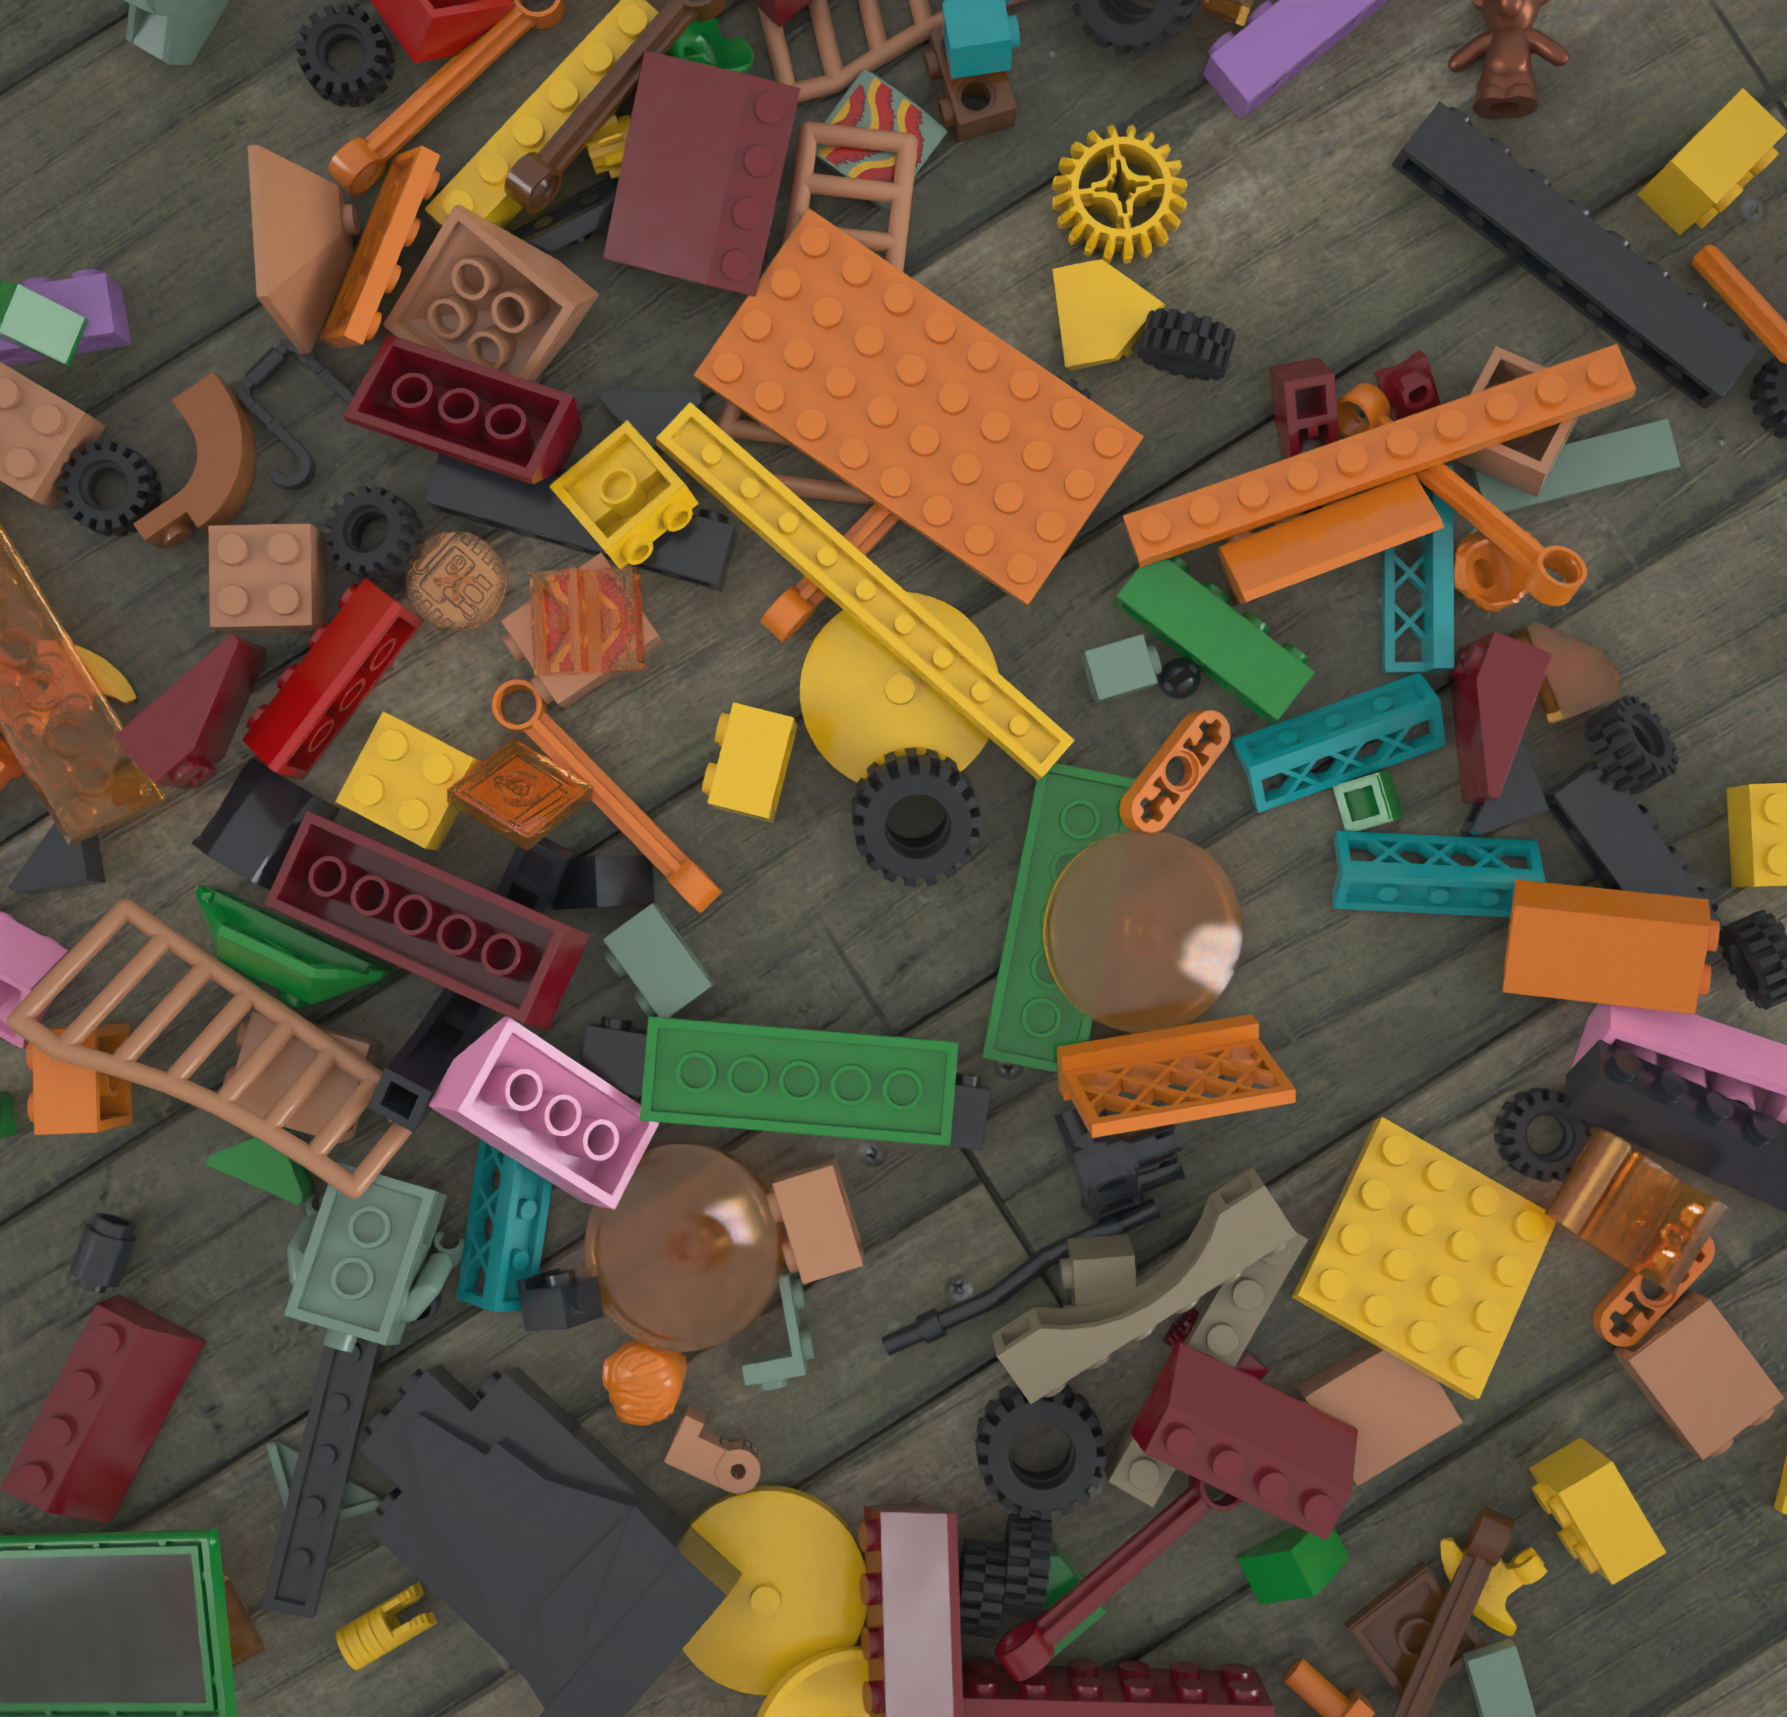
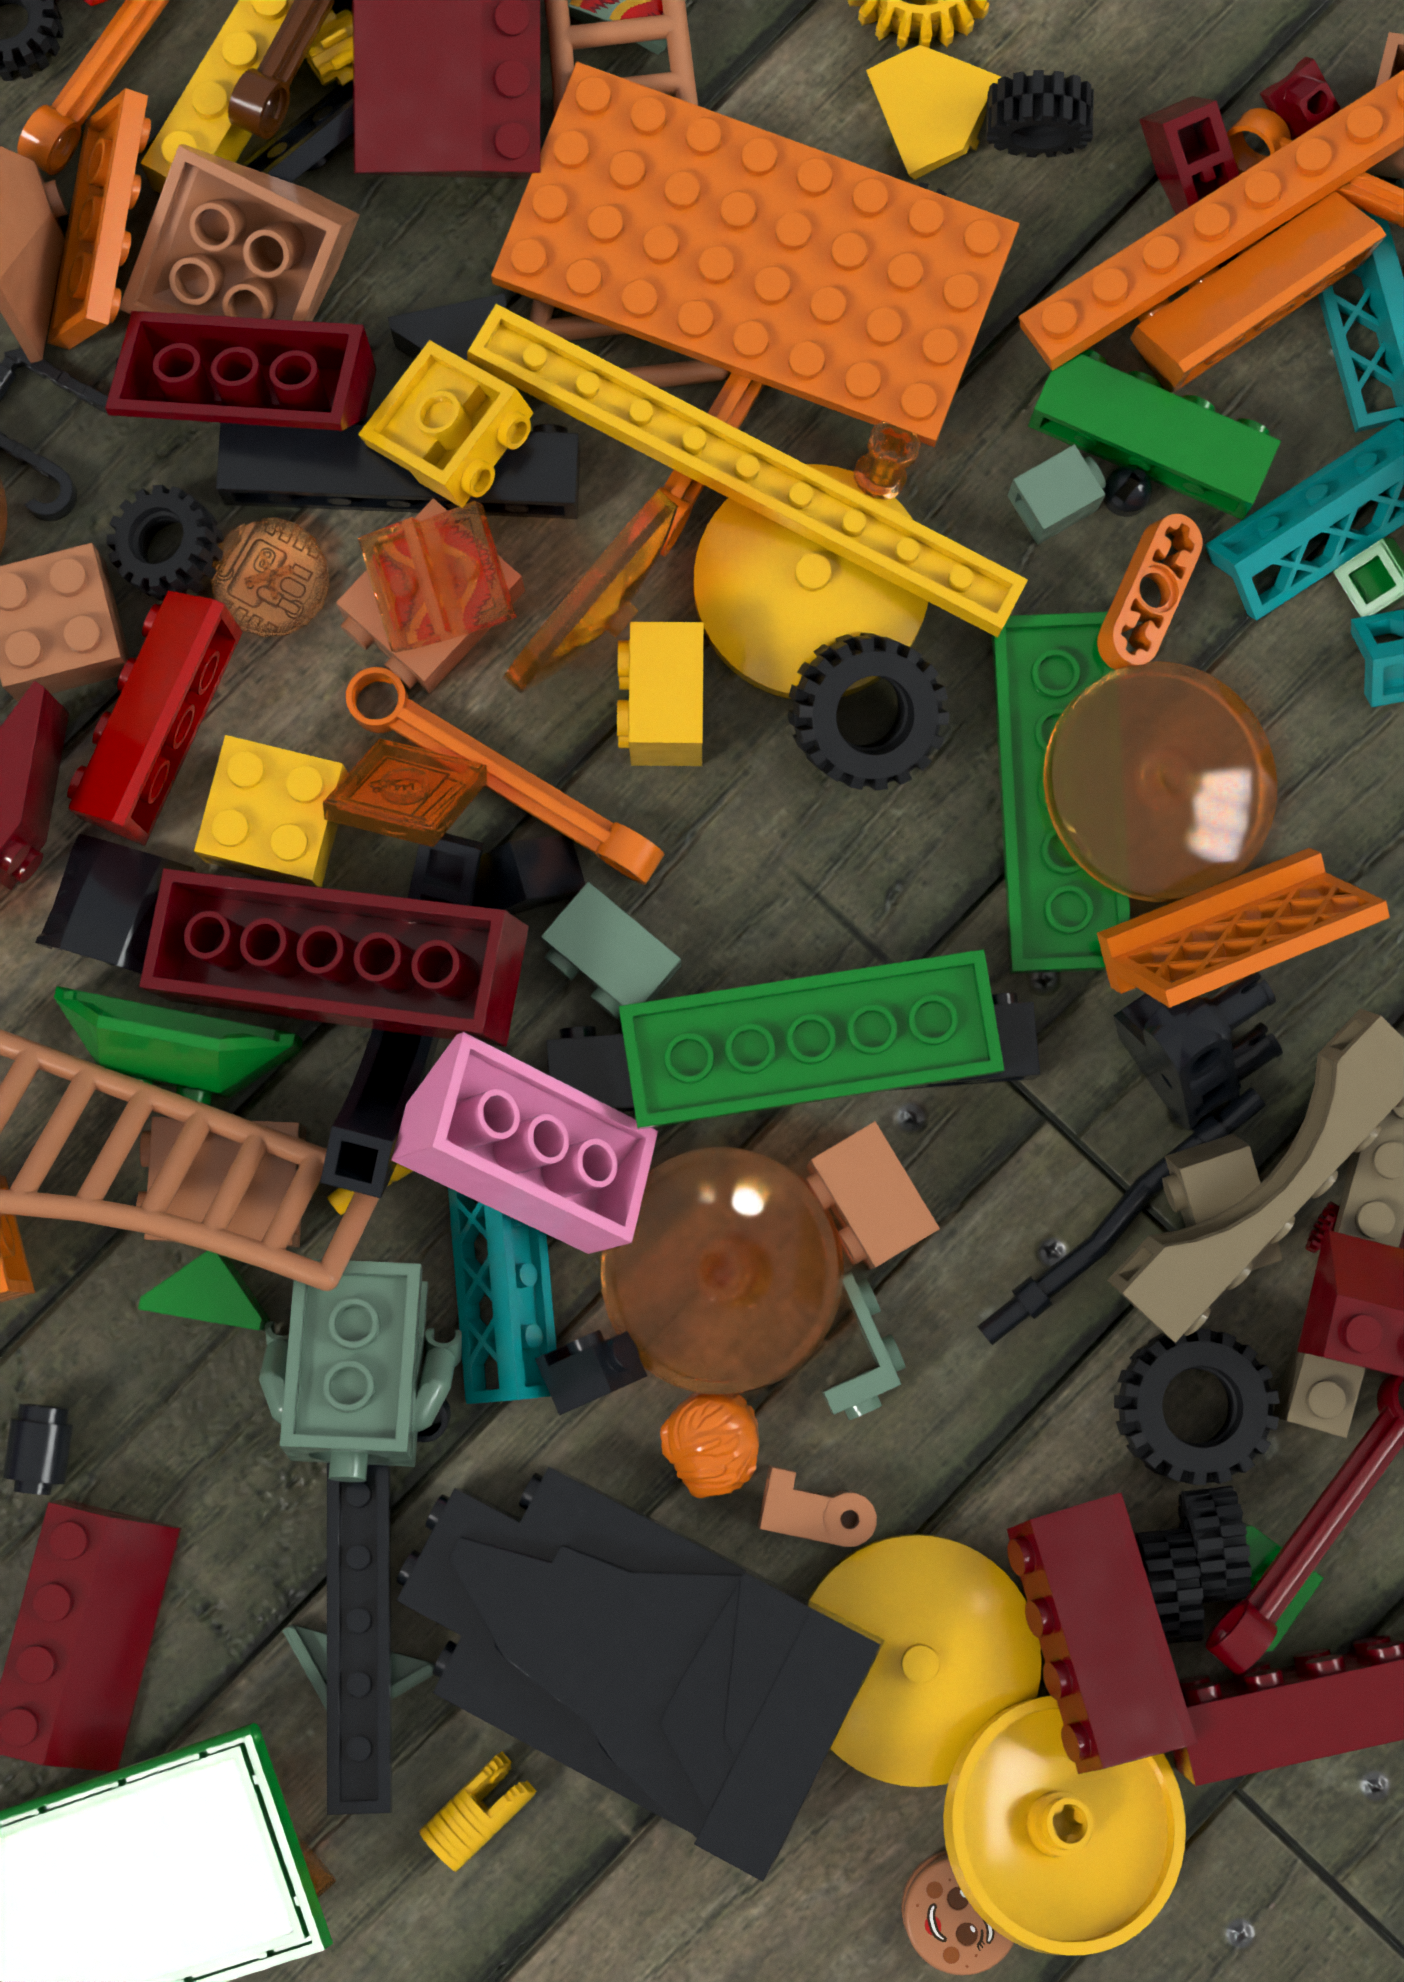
camera: 15 degrees left, 5 degrees down
none -> clear orange dish [502,490,678,694]
none -> clear orange bush [854,421,921,500]

